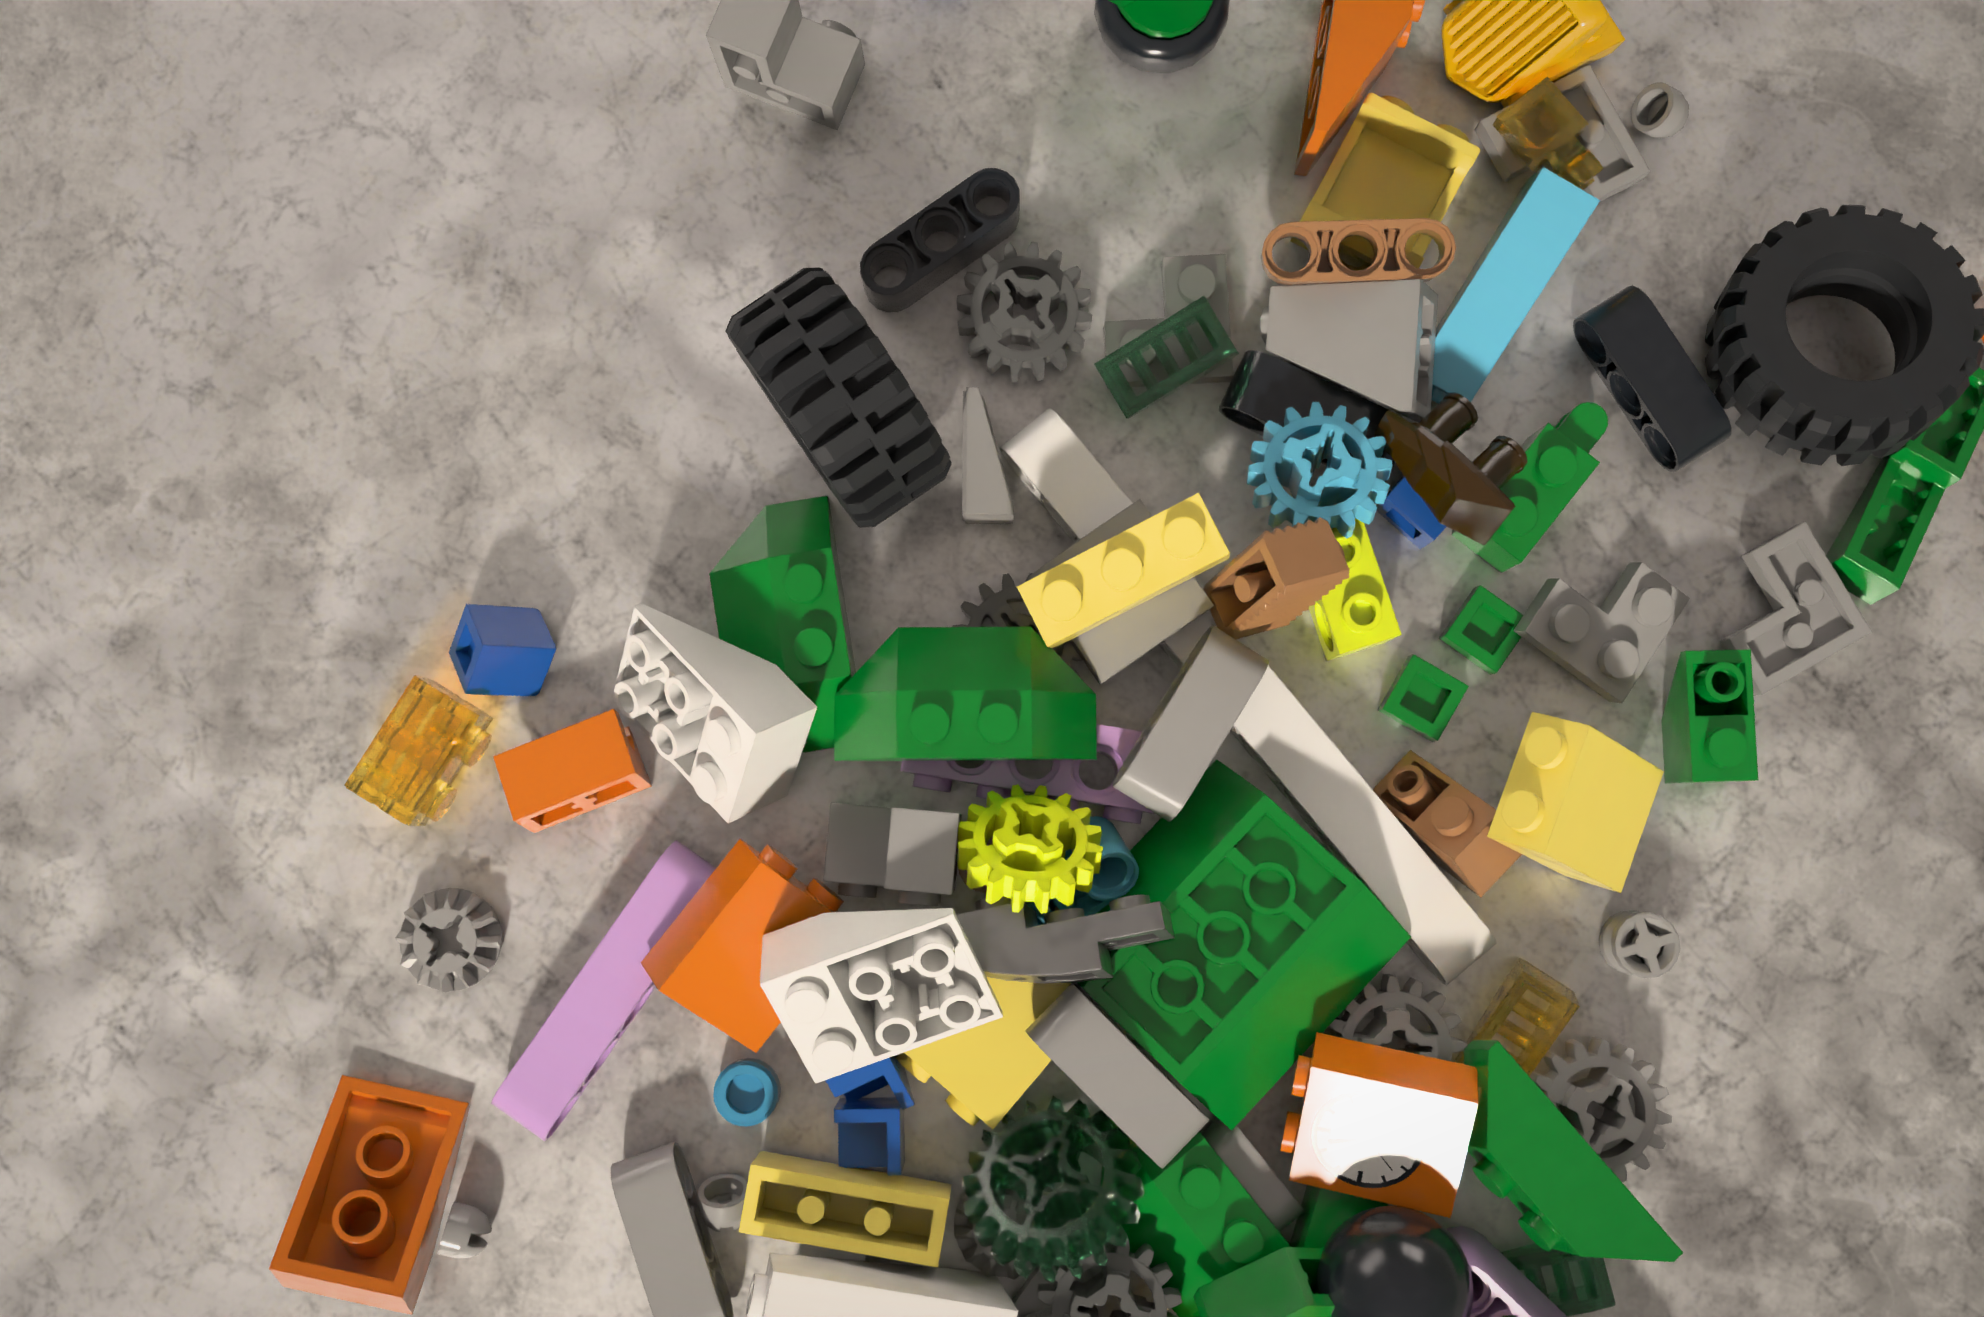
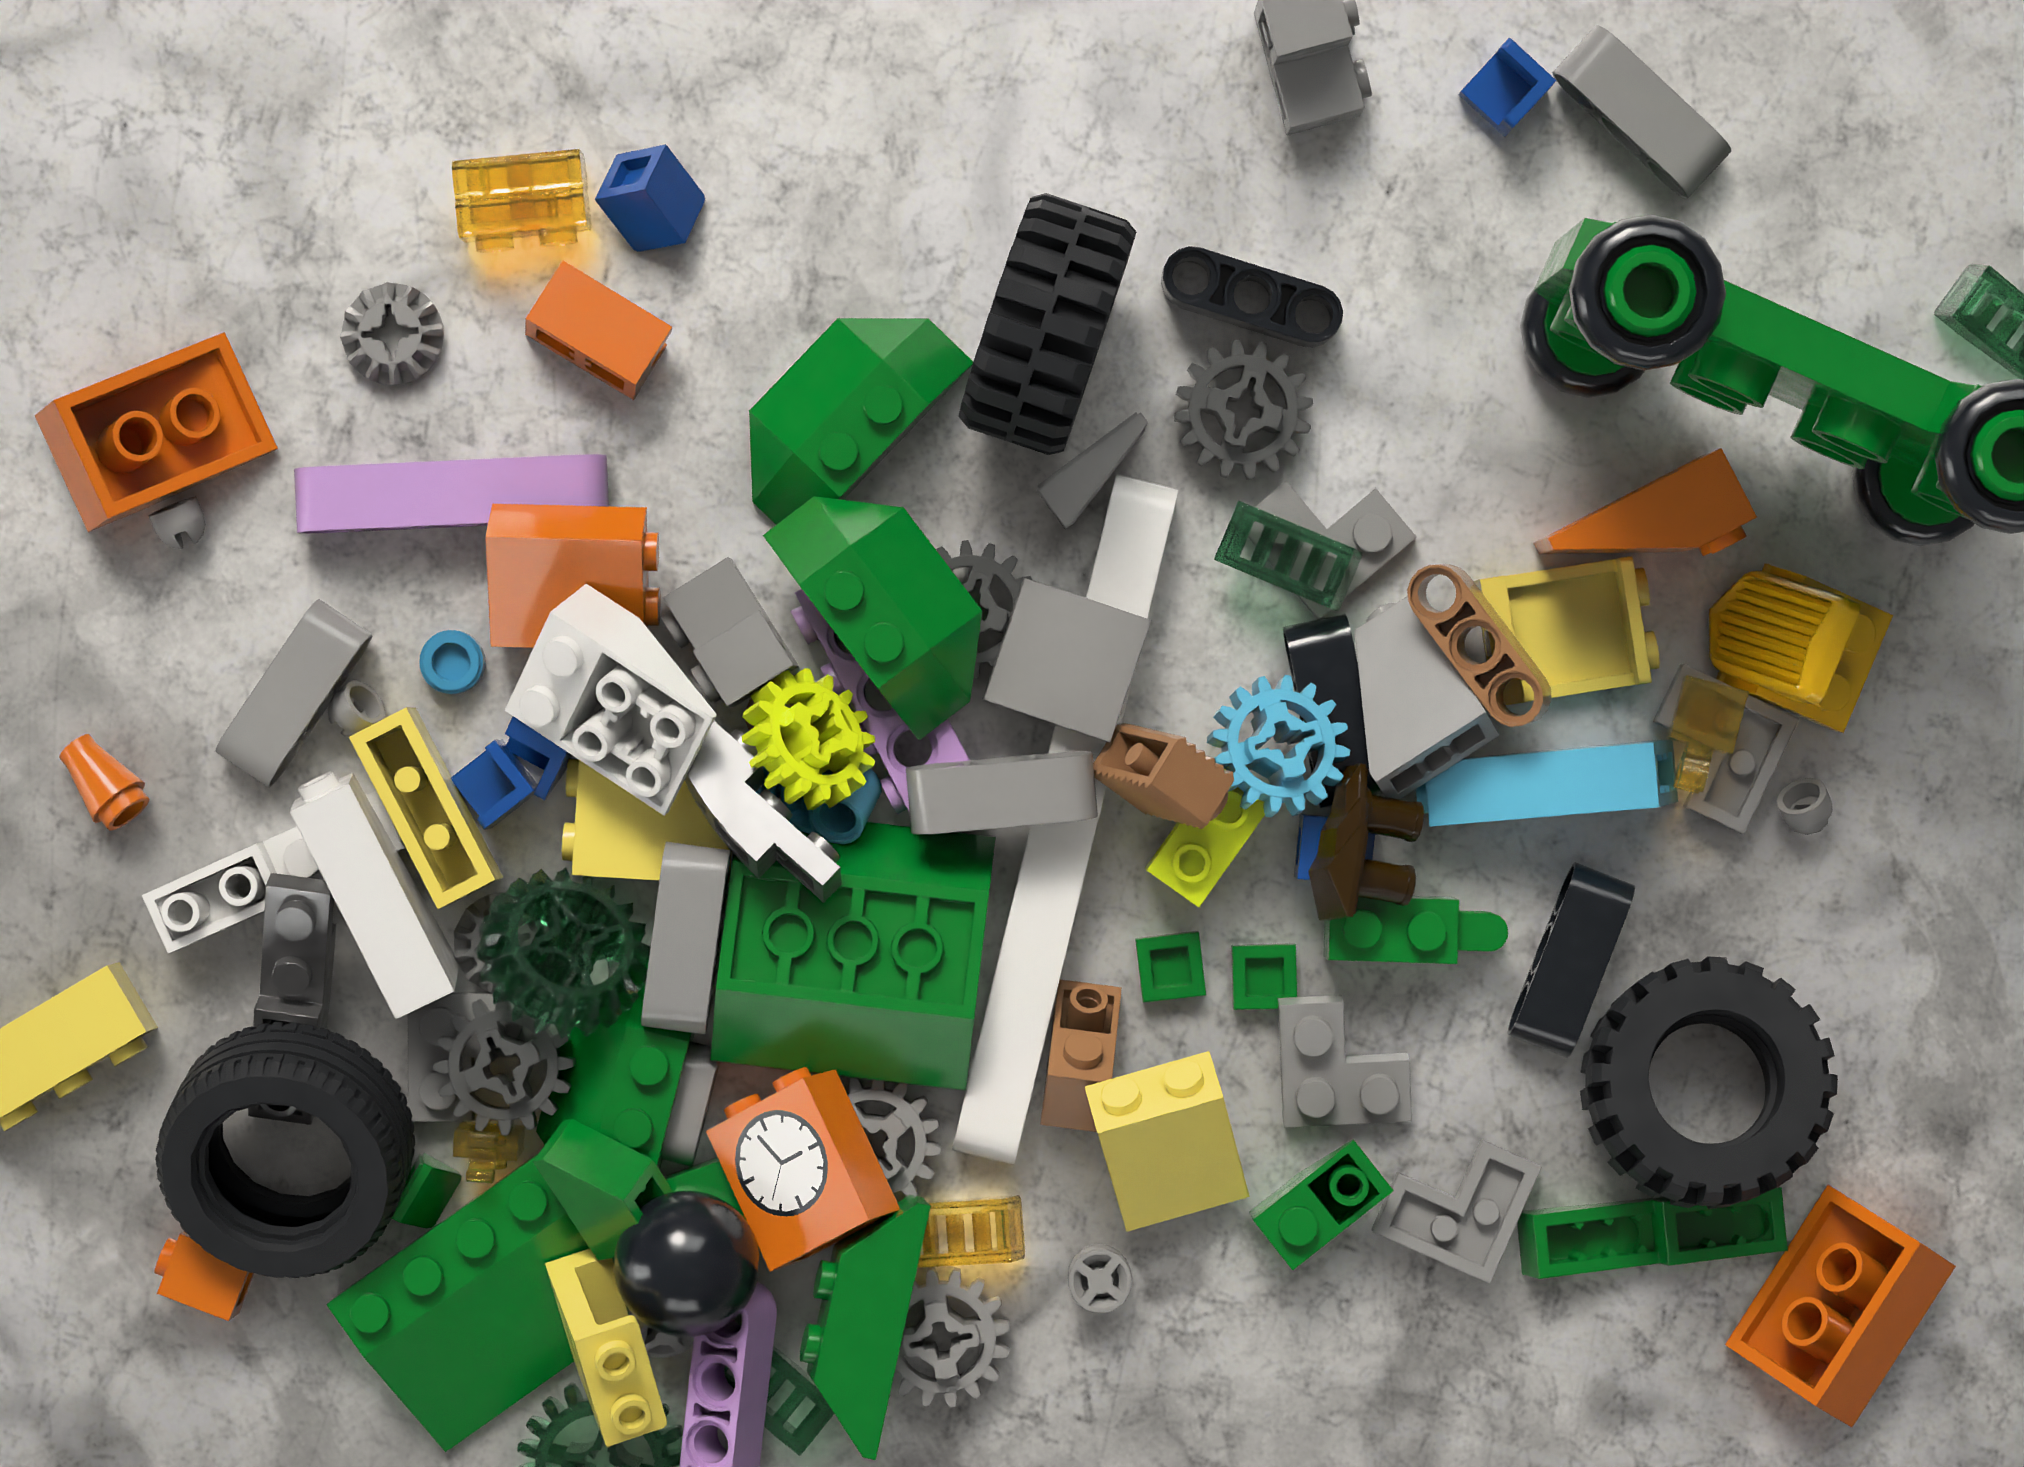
camera: 45 degrees right, 5 degrees up
white slope [612,604,817,824] -> none
light yellow brick [1017,493,1230,648] -> none

